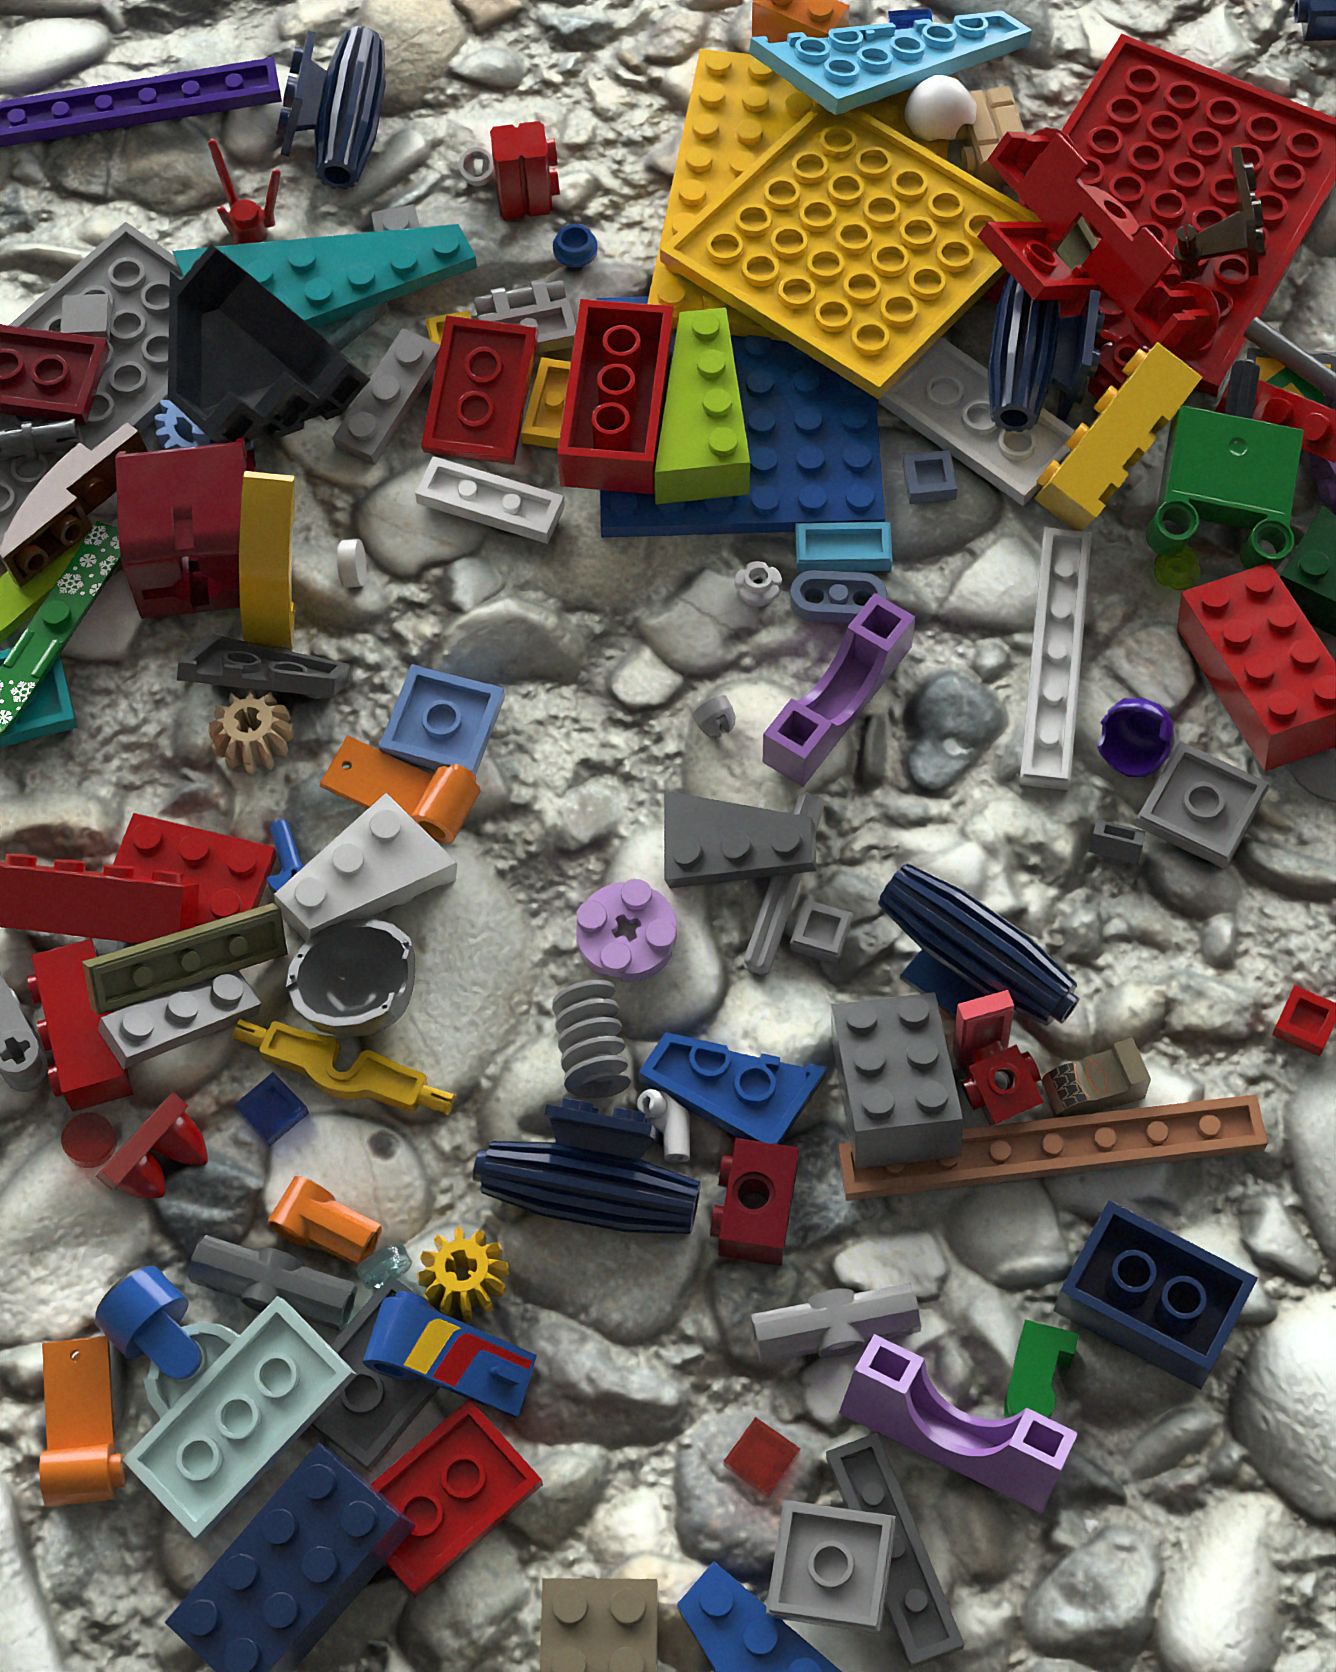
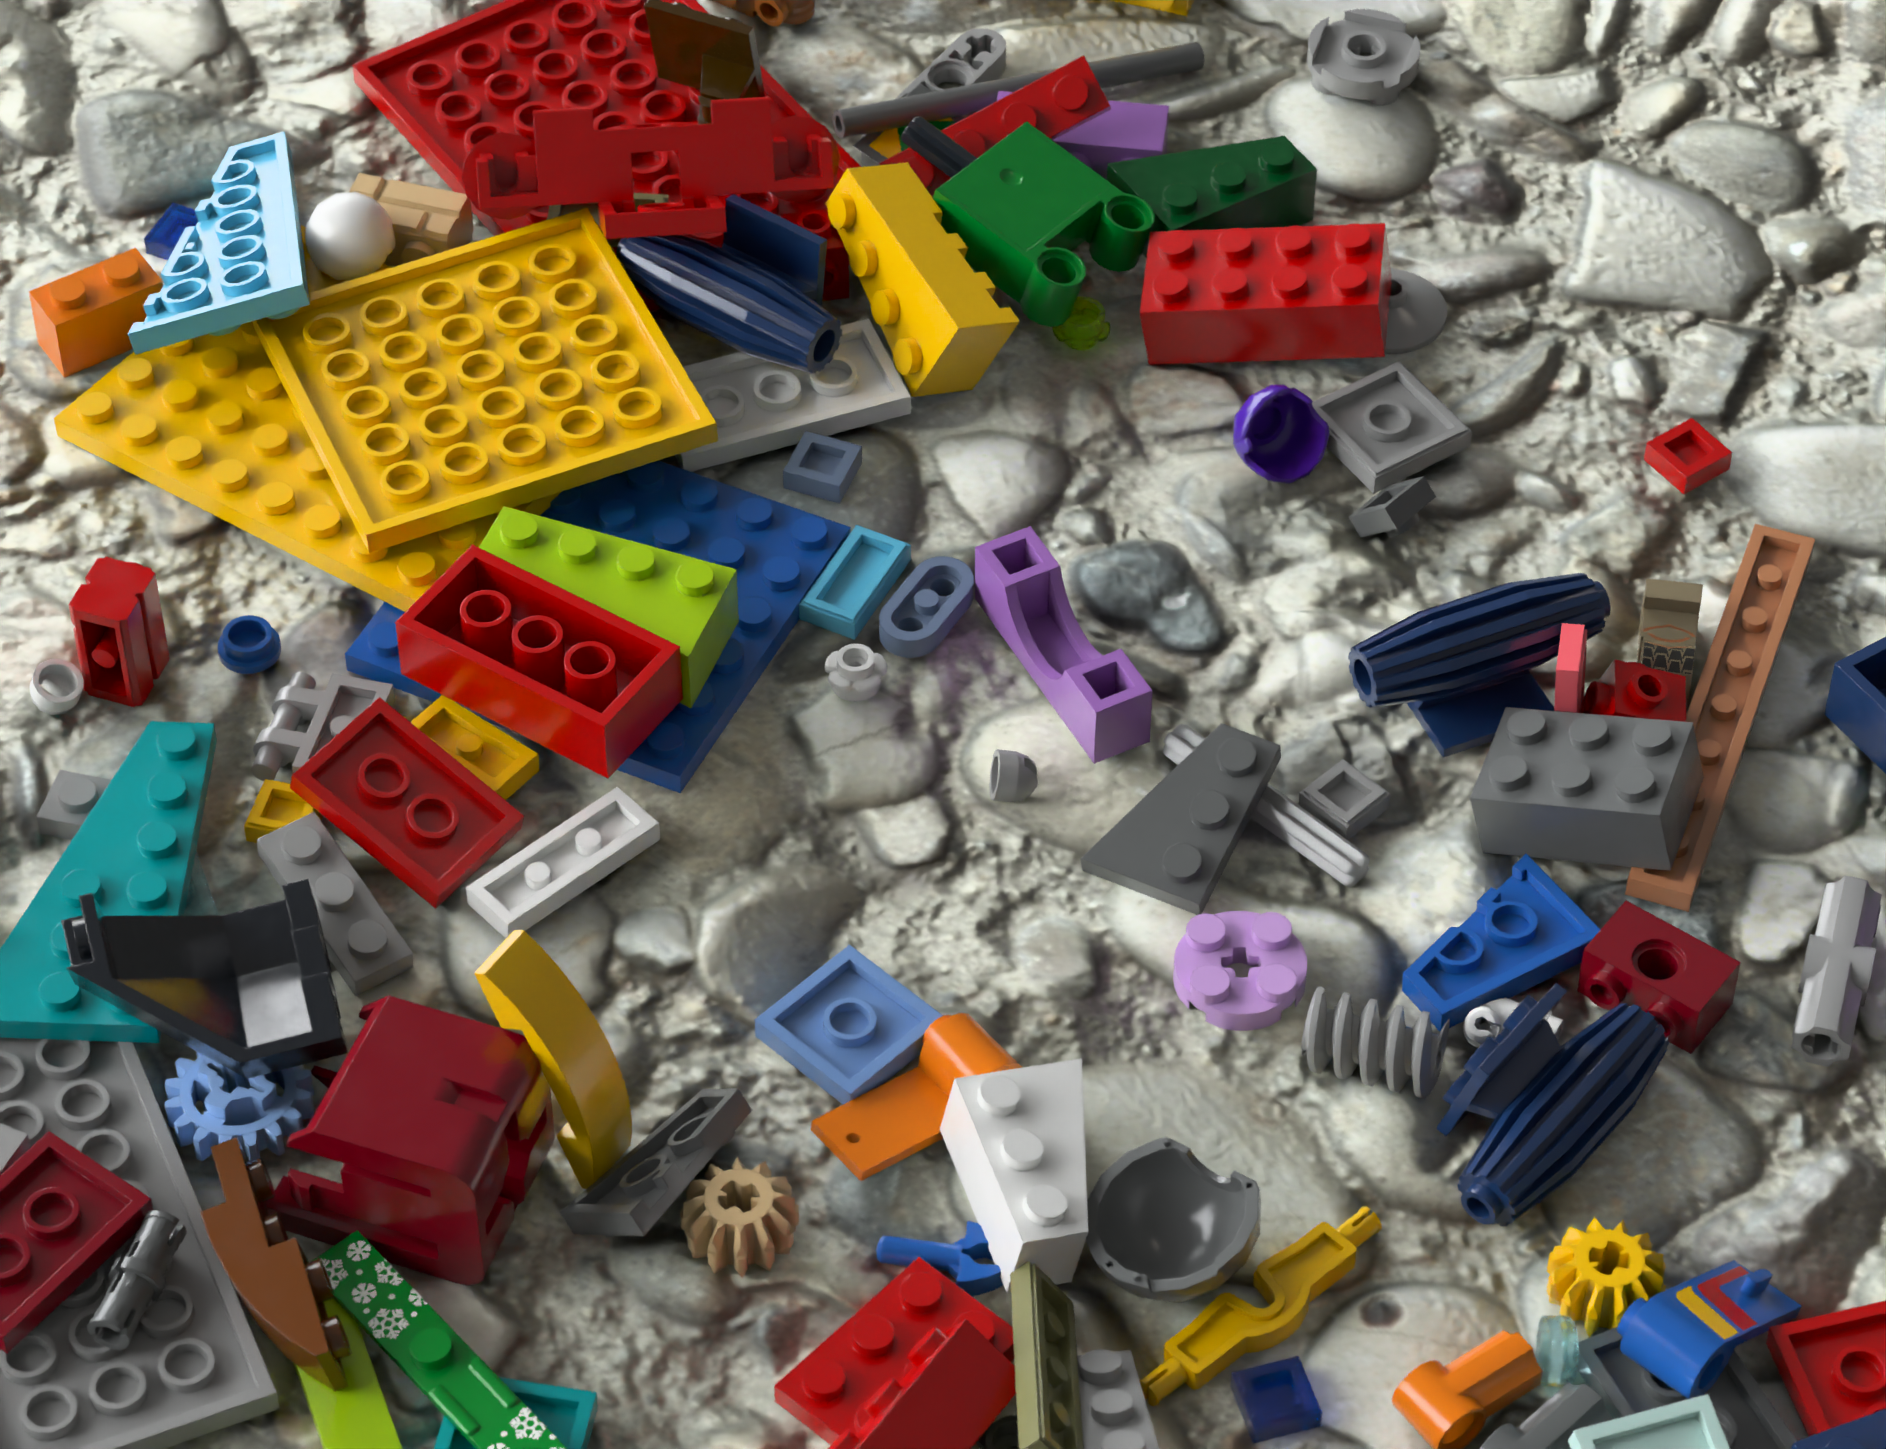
camera: 65 degrees left, 15 degrees down
white tile [1019,527,1092,791] -> none

